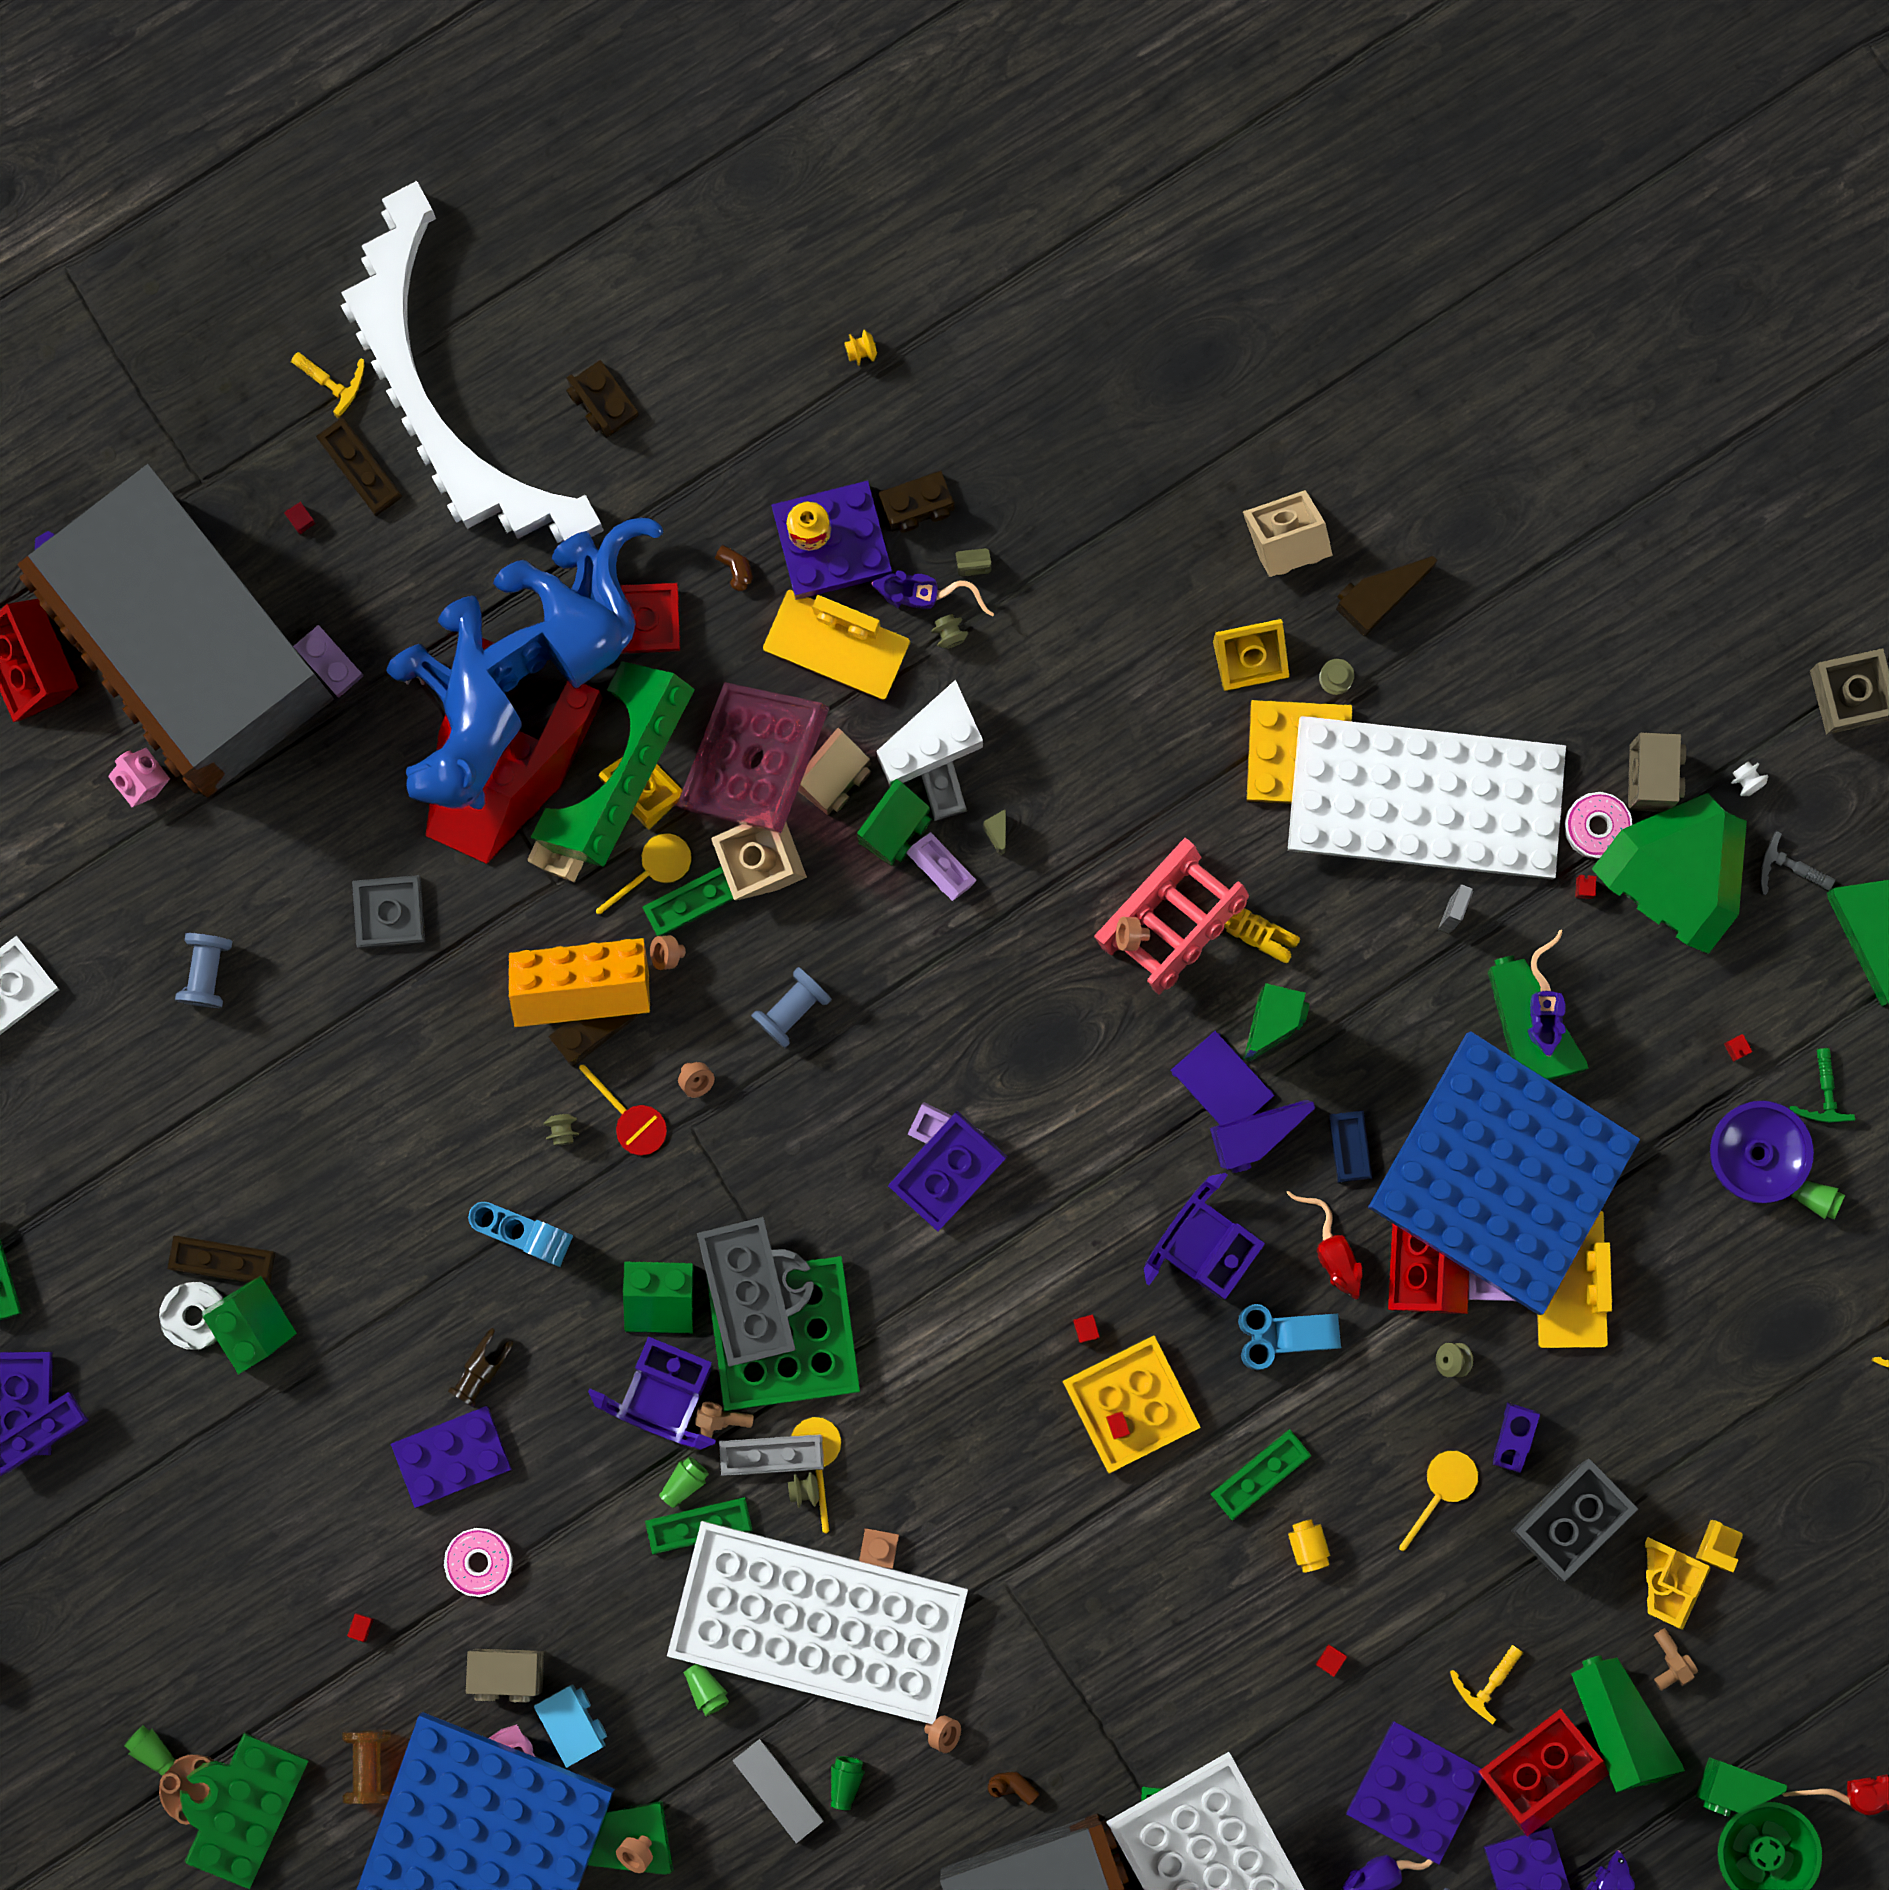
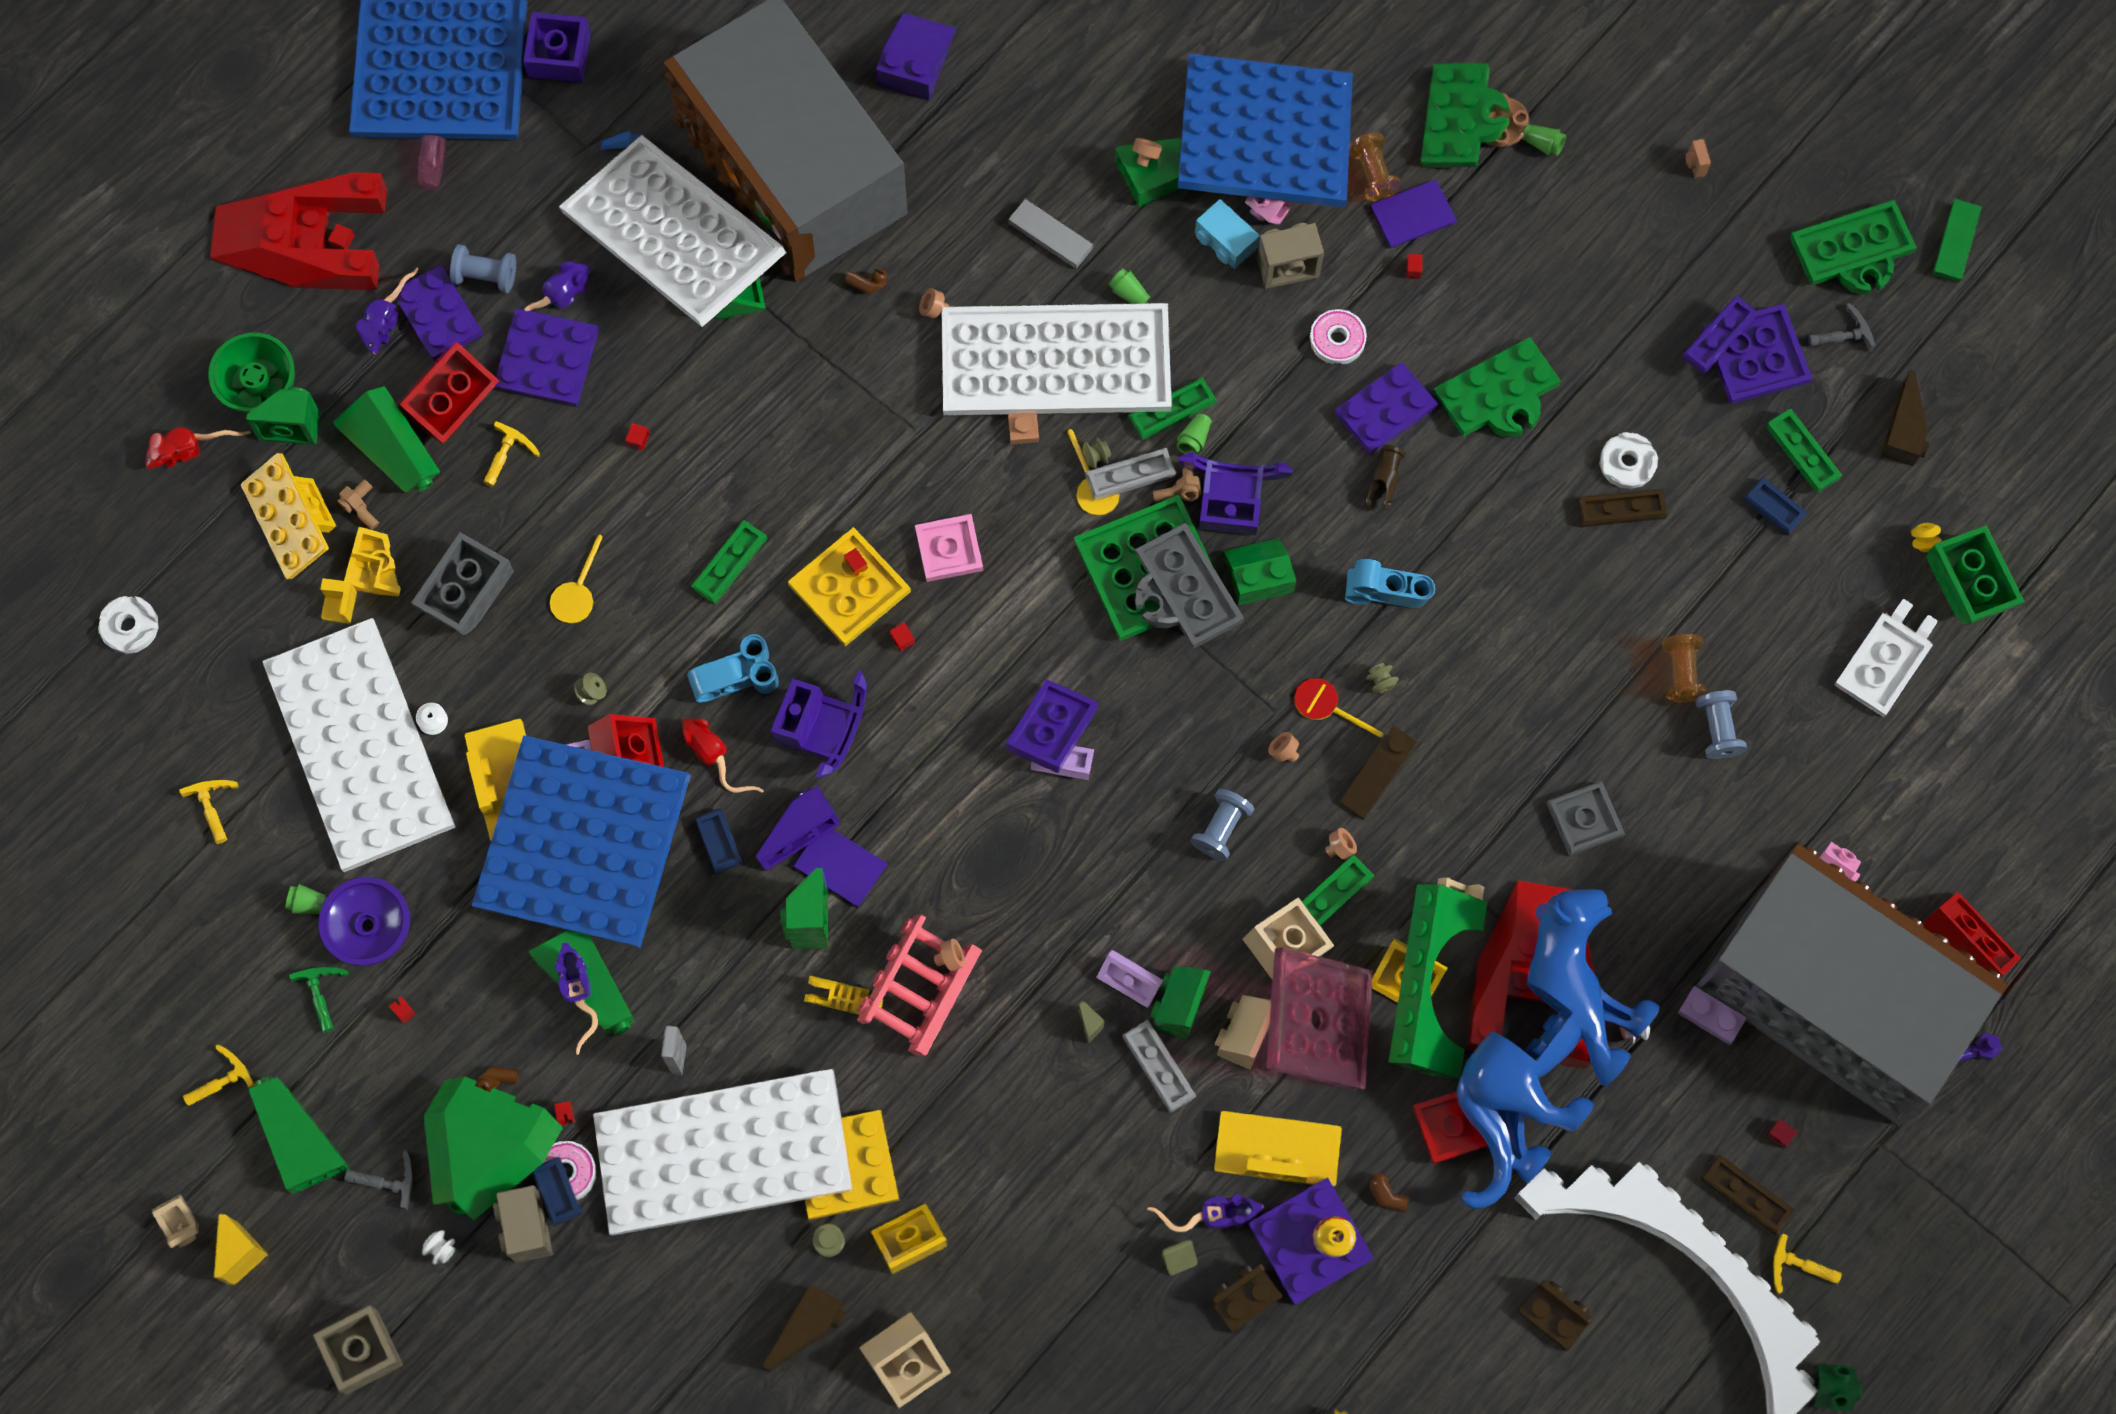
camera: 160 degrees right, 10 degrees down
green slope [202,1276,297,1374] -> none
light orange brick [509,938,650,1027] -> none
yellow piece [596,833,692,914] -> none
green cone [831,1756,865,1810] -> none
white wedge [877,680,983,787] -> none
olive wheel [931,614,969,649] -> none
yellow brick [1288,1519,1330,1573] -> none
dark purple leg [1493,1402,1540,1473] -> none
none -> yellow bracket [241,453,336,579]
none -> white plate [262,618,455,872]
none -> white wheel [416,703,448,735]
none -> reddish brown arm [475,1067,519,1092]
none -> dark blue tile [532,1157,583,1226]
none -> bright pink tile [915,514,983,582]
none -> dark purple piece [1370,179,1457,248]
none -> green plate [1433,337,1561,439]
none -> clear orange piece [1662,634,1708,702]
none -> dark blue tile [1743,477,1807,536]
none -> dark green brick [1813,1362,1863,1412]

